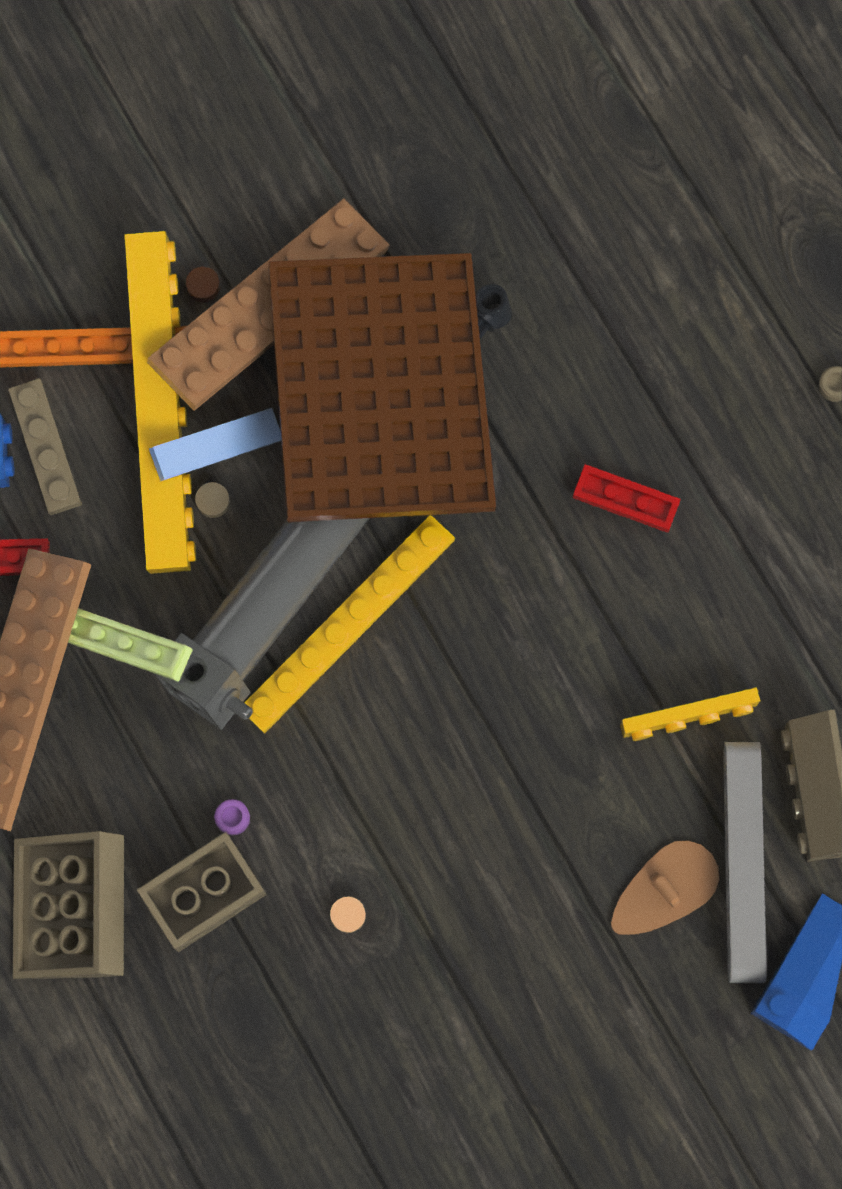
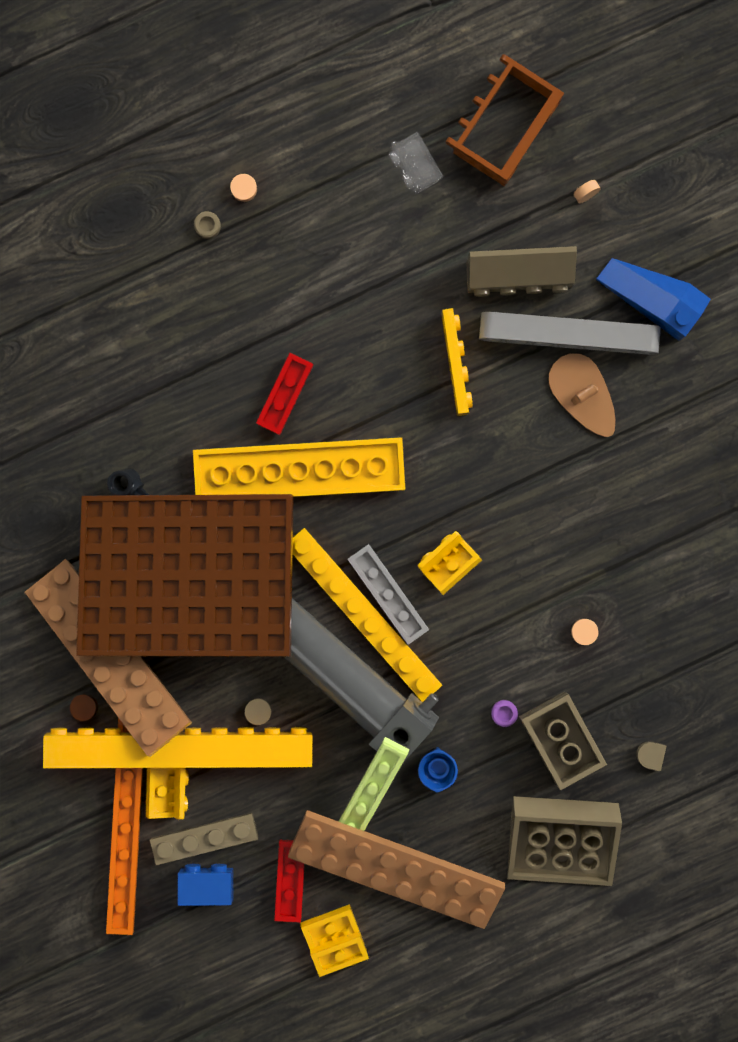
camera: 85 degrees left, 10 degrees up
light blue tile [149,408,281,481] -> none
none -> yellow bracket [146,768,189,820]
none -> yellow plate [193,438,405,497]
none -> light grey plate [348,544,429,645]
none -> yellow bracket [418,531,482,595]
none -> blue hat [418,747,458,792]
none -> dark tan tile [636,741,667,771]

